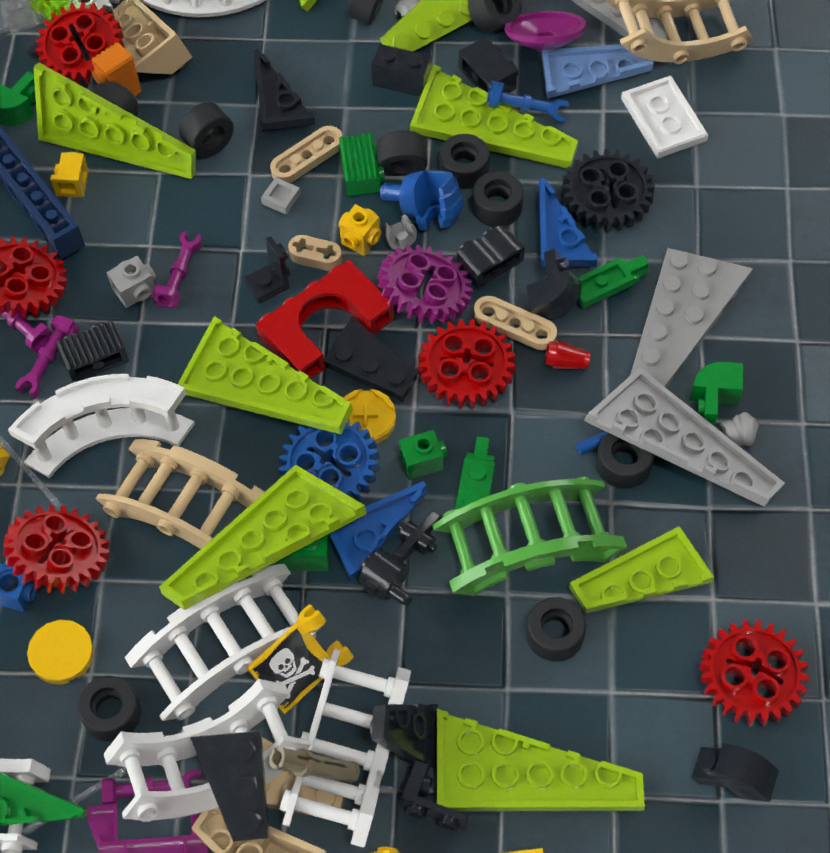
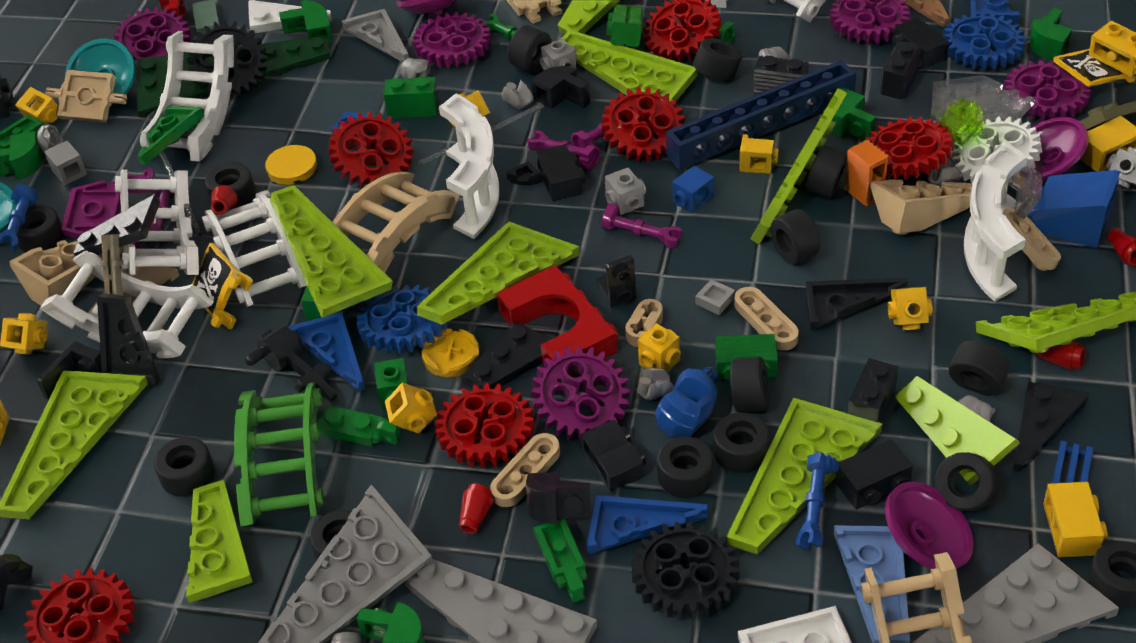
camera: 100 degrees right, 15 degrees down
none -> red cone [211,185,237,215]
none -> yellow brick [385,382,437,434]
none -> blue brick [672,165,714,214]
none -> yellow brick [888,287,933,330]

